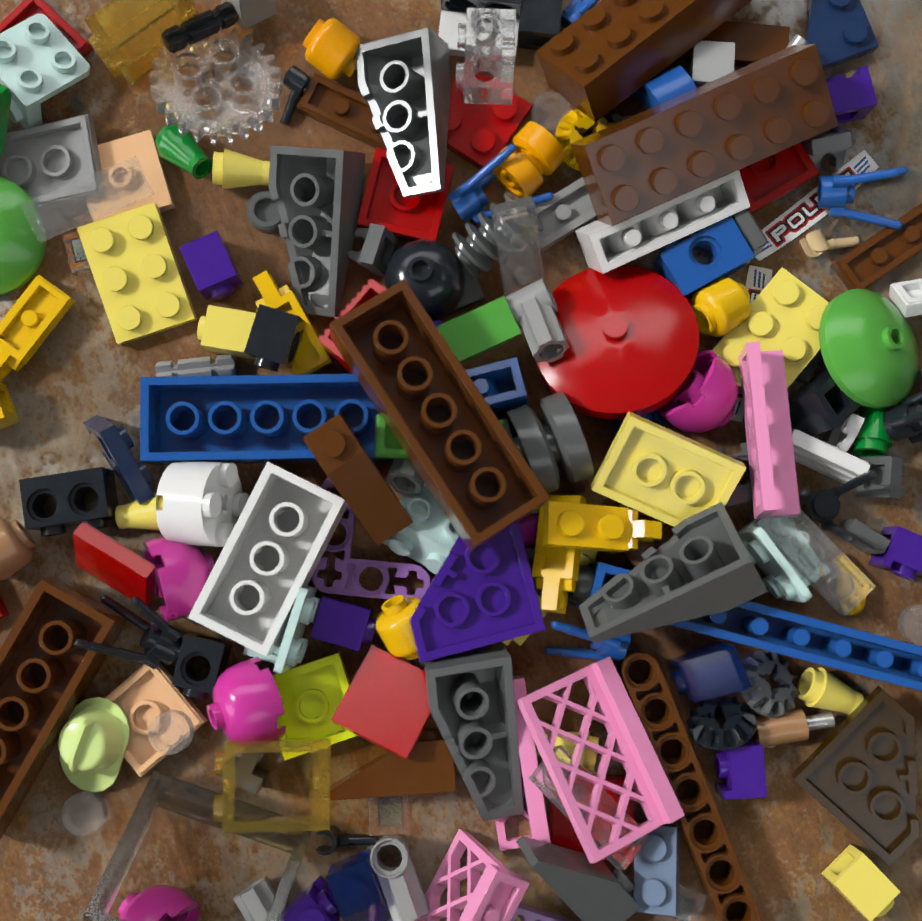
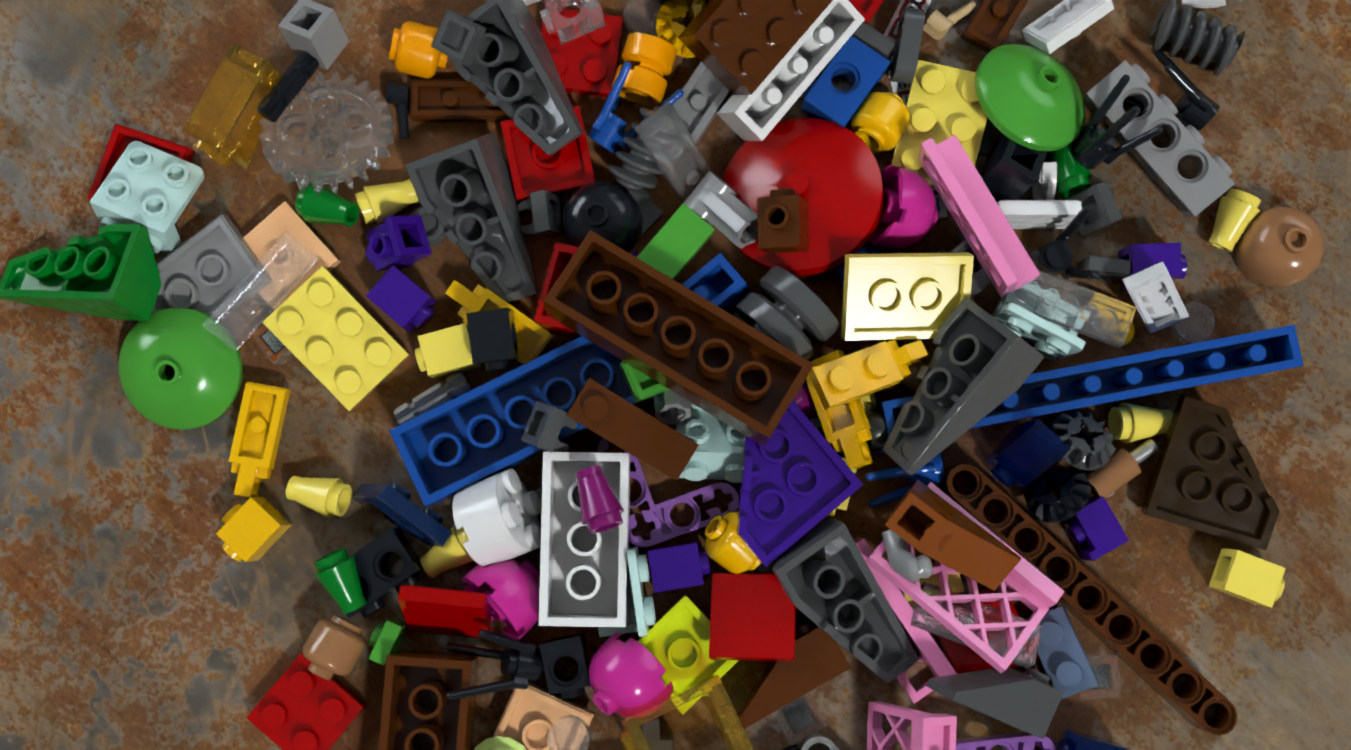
camera: 20 degrees left, 0 degrees up
none -> light yellow cone [286,476,352,518]
none -> green cone [313,547,367,614]
none -> dark purple brick [365,215,432,271]
none -> bright green plate [369,617,408,666]
none -> dark grey tile [431,9,487,66]
none -> dark grey tile [521,401,578,453]
none -> magenta cone [576,465,624,534]
none -> reddish brown brick [757,189,809,254]
none -> light grey arm [882,529,933,582]
none -> dark orange slope [885,479,1021,591]
none -> dark grey beam [890,7,925,85]
none -> white plate [1122,261,1189,333]

